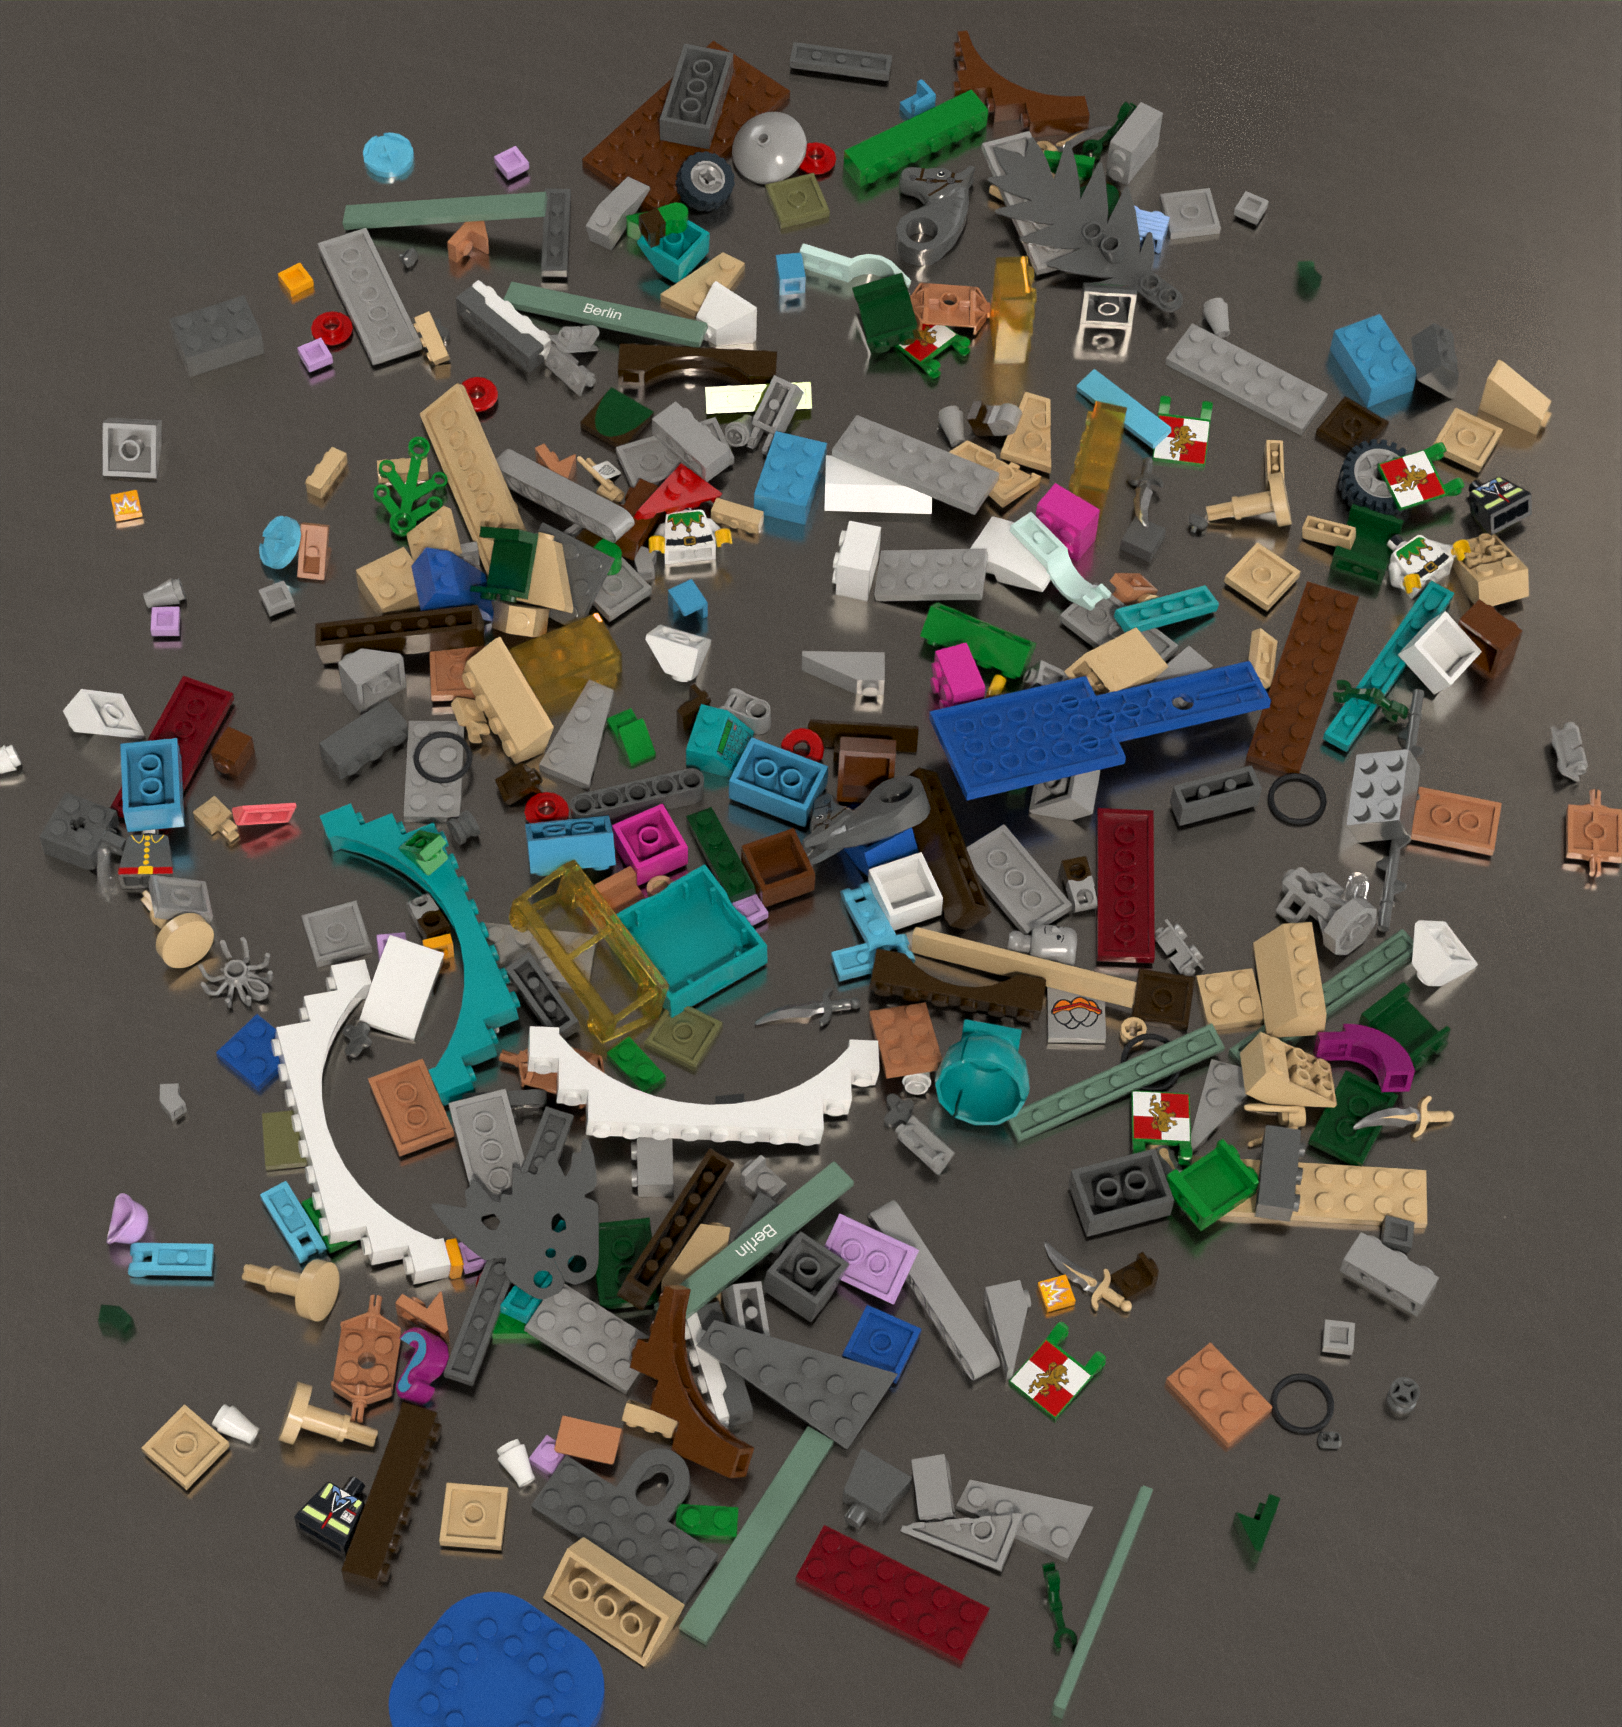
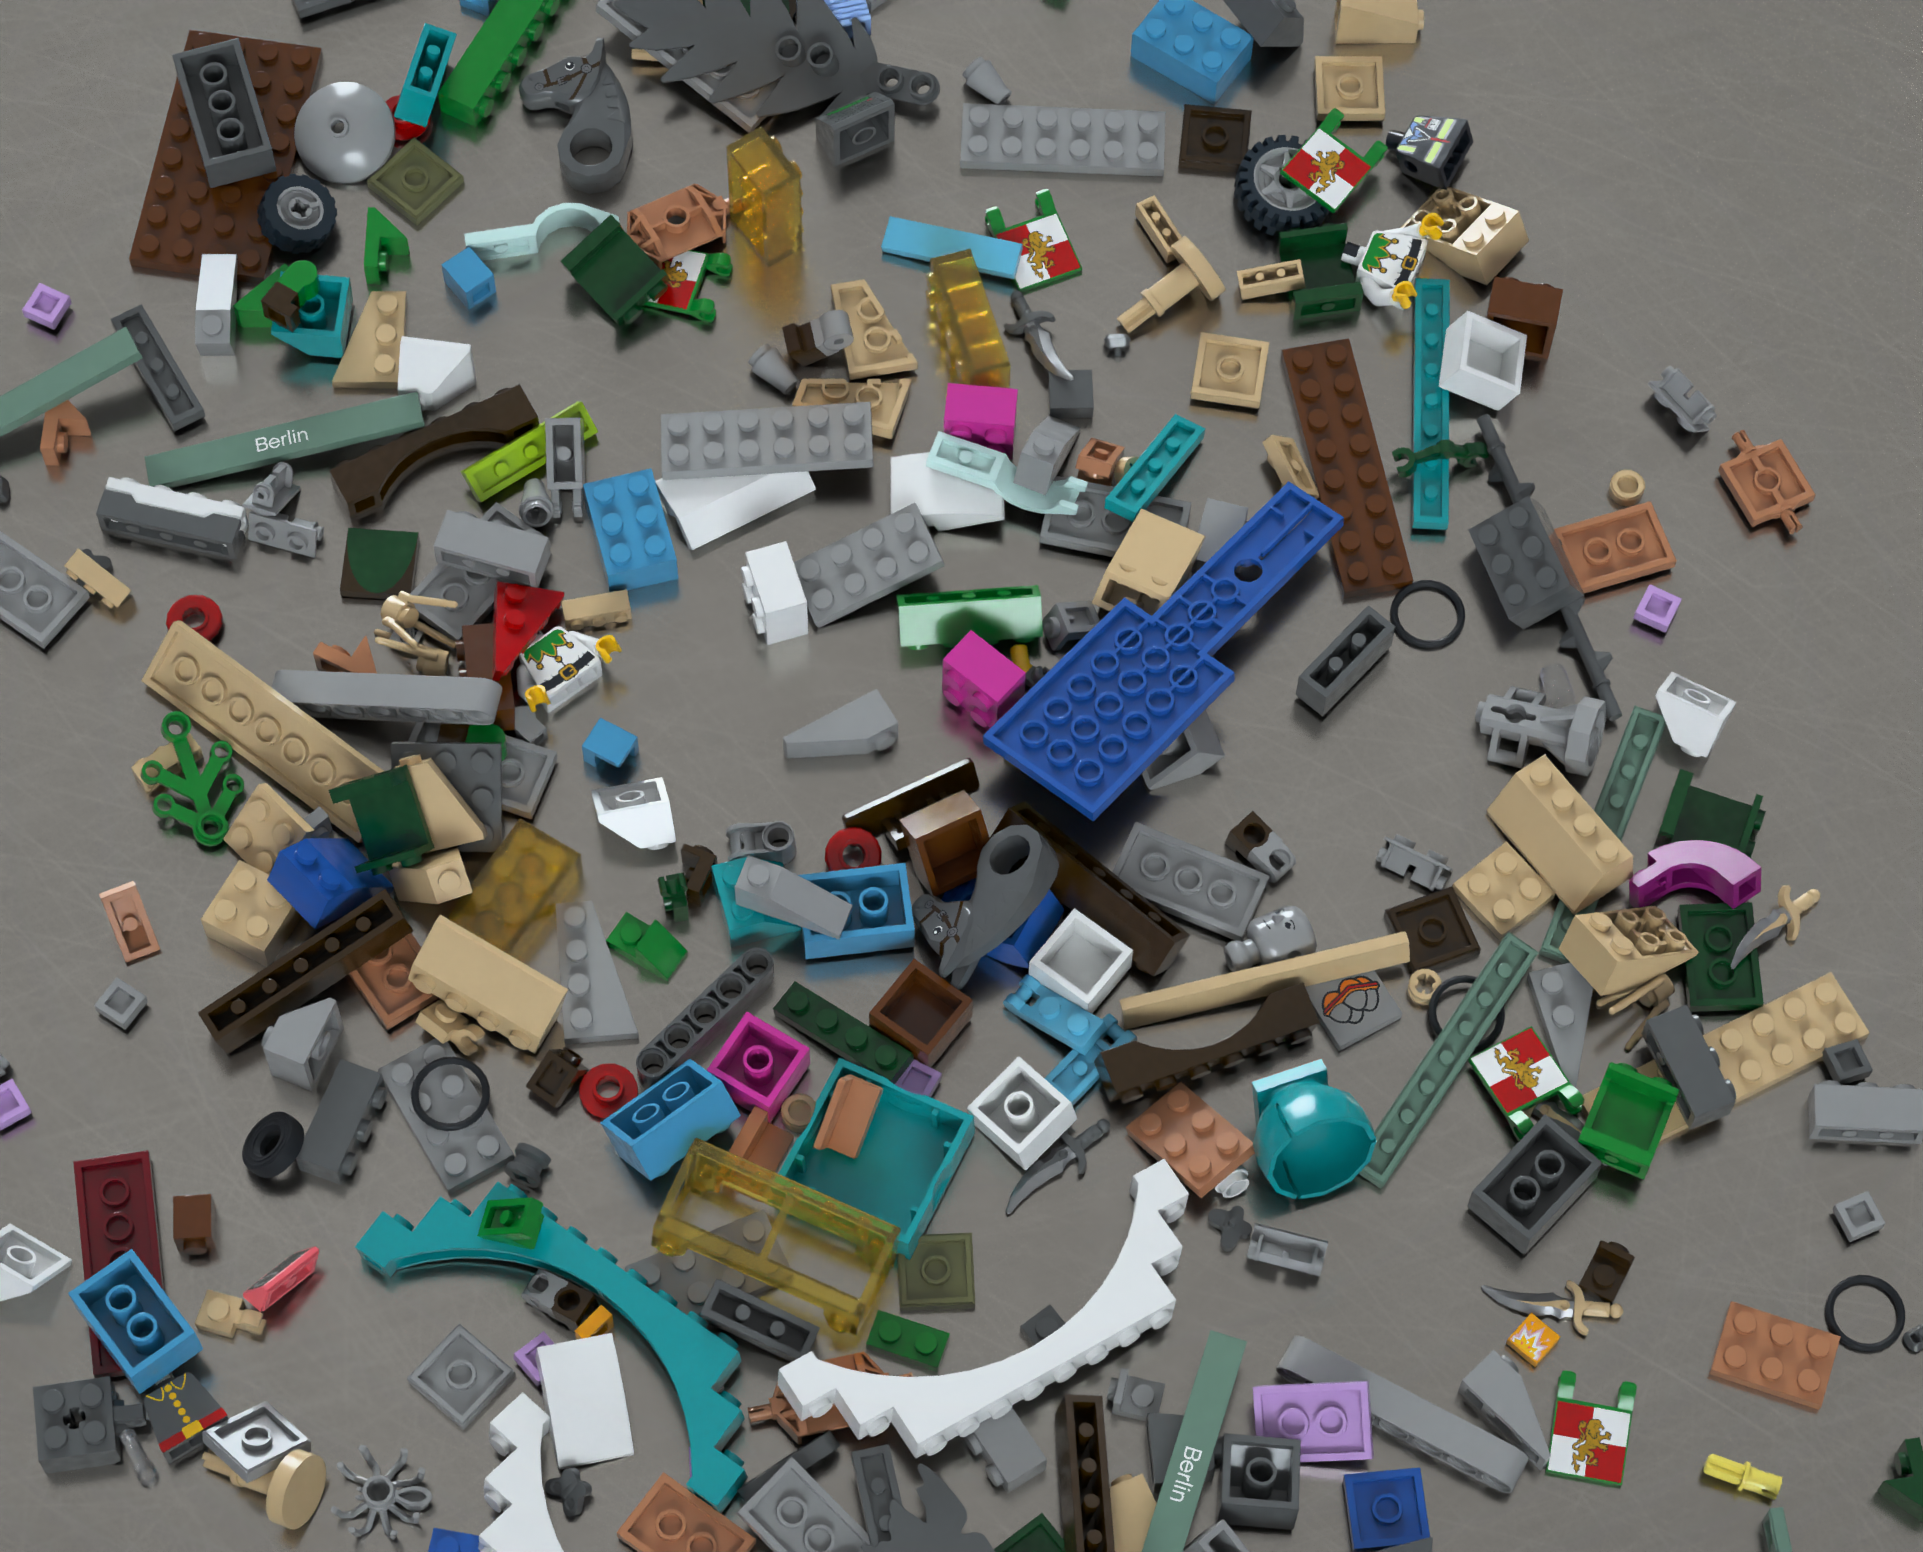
camera: 30 degrees left, 5 degrees up
medium azure tile [259,516,301,570] -> none
tan piece [305,447,348,499] -> none
dark red plate [1097,808,1155,964] -> none
none -> black tyre [242,1111,304,1178]
none -> green slope [364,207,410,285]
none -> tan plant [381,591,458,648]
none -> teal brick [394,23,457,127]
none -> dark green plate [657,872,689,923]
none -> light grey slope [735,855,852,940]
none -> nougat panel [813,1074,884,1159]
none -> white brick [967,1056,1078,1171]
none -> light grey slope [1013,415,1081,495]
none -> tan tile [1609,470,1645,506]
none -> lavender plate [1633,584,1682,633]
none -> light yellow axle [1704,1454,1782,1500]

